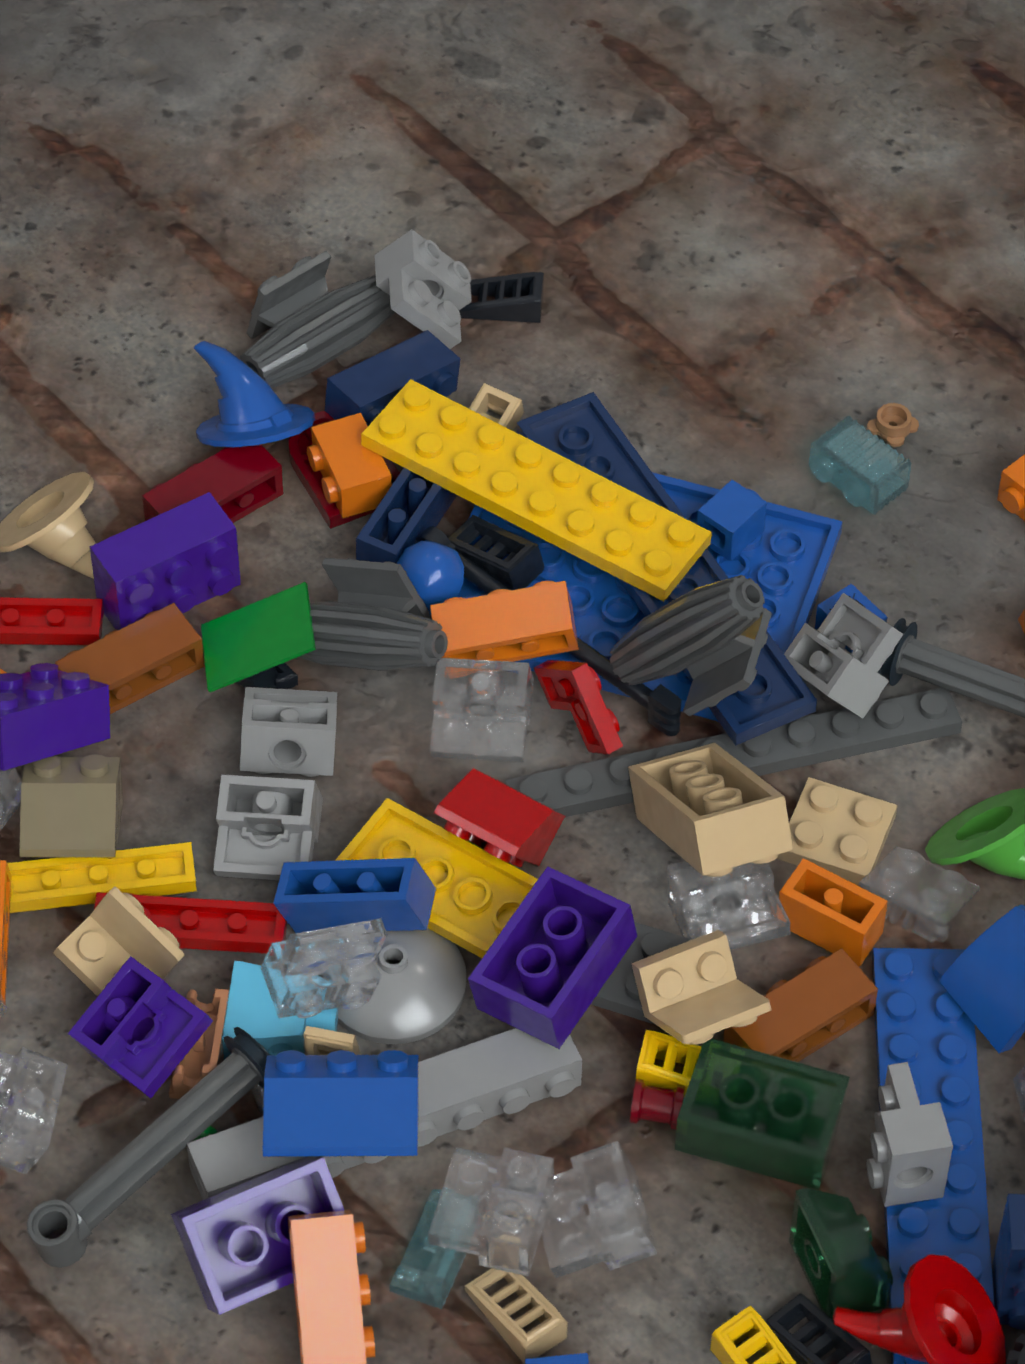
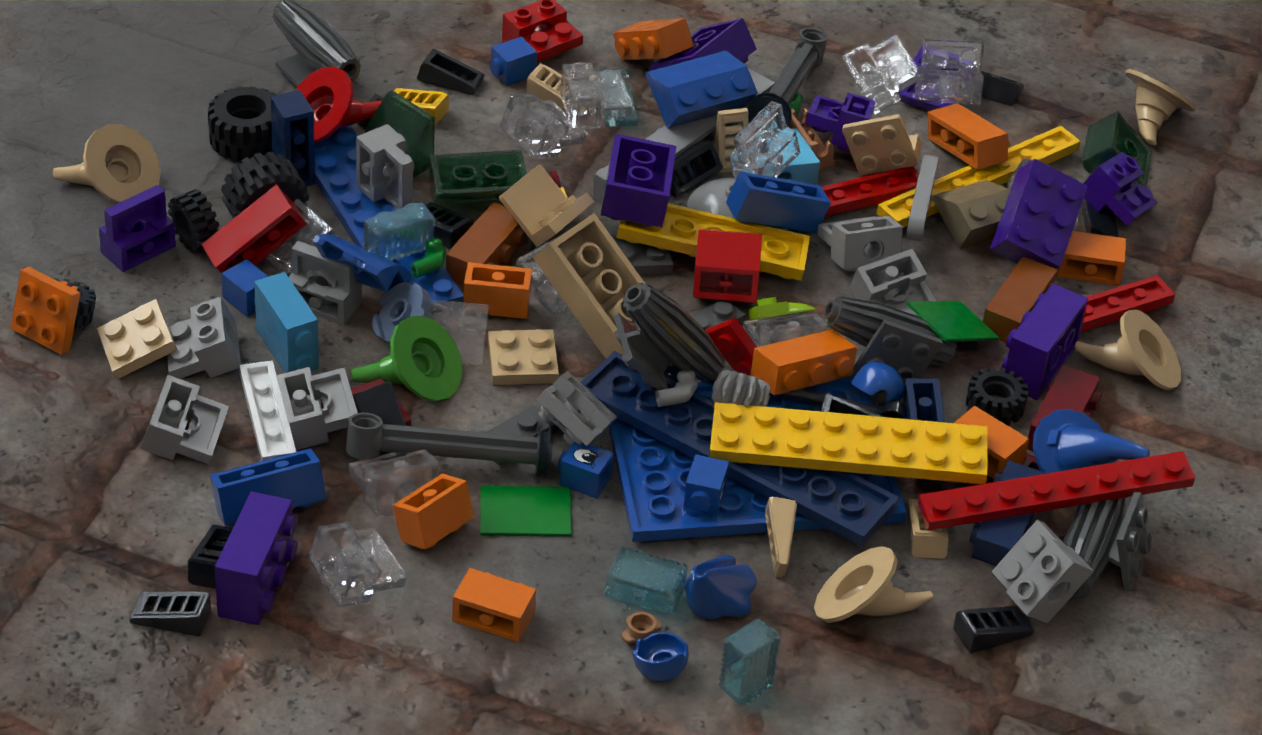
camera: 150 degrees right, 10 degrees down
none -> clear light blue brick [363,202,434,261]
none -> sand blue plate [372,282,433,344]
none -> black slope [410,202,474,249]
none -> green arm [410,238,446,278]
none -> green window [480,485,571,537]
none -> blue hair [632,632,689,682]
none -> black slope [670,141,723,197]
none -> blue hat [684,555,757,620]
none -> light grey gear [711,370,771,407]
none -> clear light blue brick [718,619,781,706]
none -> lime plate [748,297,816,321]
none -> tan slope [765,497,797,578]
none -> tan piece [814,546,933,623]
none -> light grey beam [906,154,939,241]
none -> red plate [918,451,1195,531]
none -> black tyre [966,367,1028,426]

